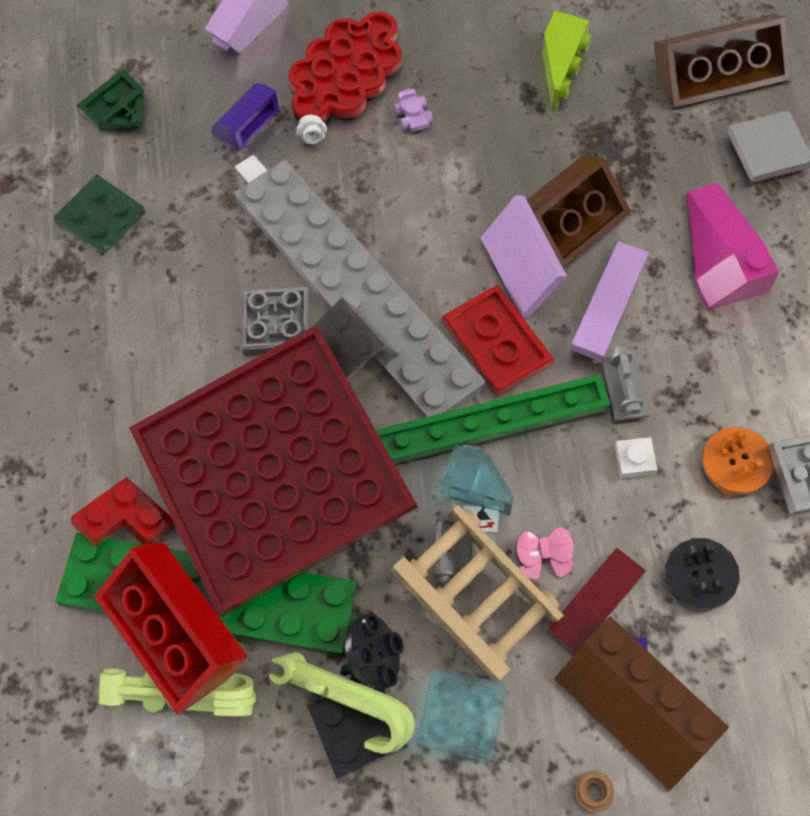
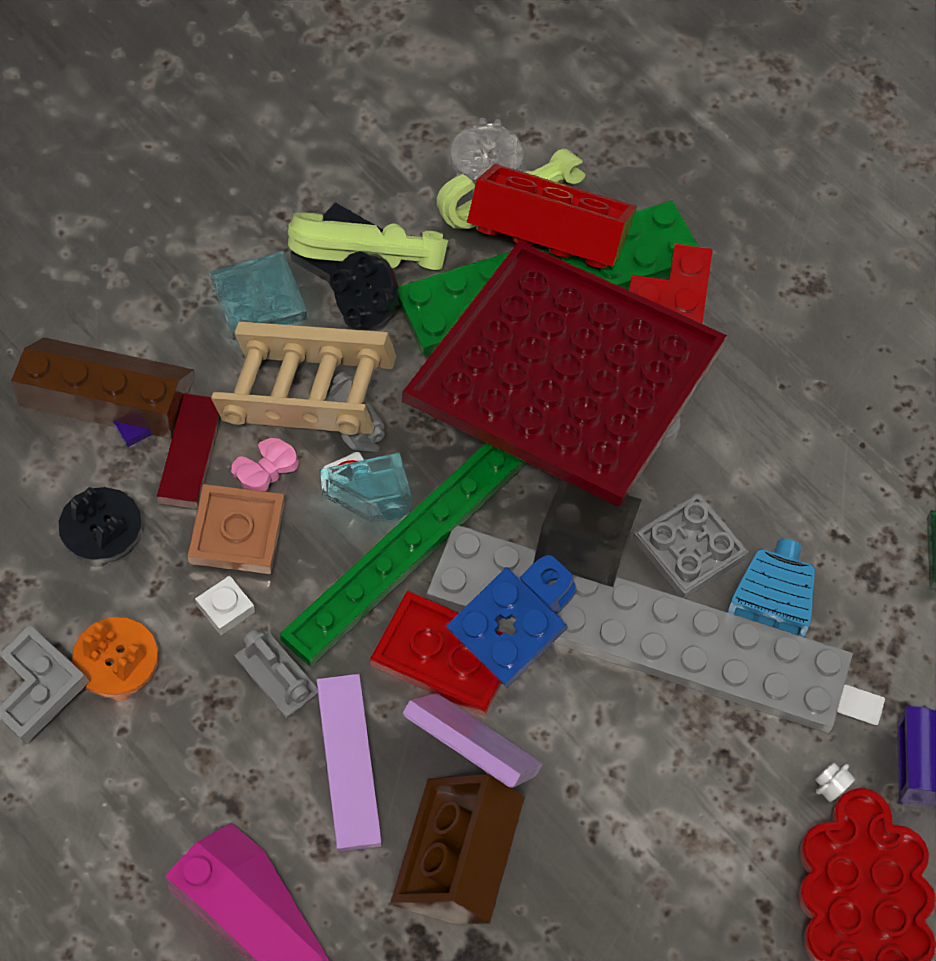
camera: 140 degrees right, 5 degrees down
lavender piece [394,89,433,132] -> none
medium nougat plate [574,771,614,813] -> none
none -> nougat plate [187,484,285,574]
none -> blue plate [446,555,576,688]
none -> dark azure torso [728,539,815,637]

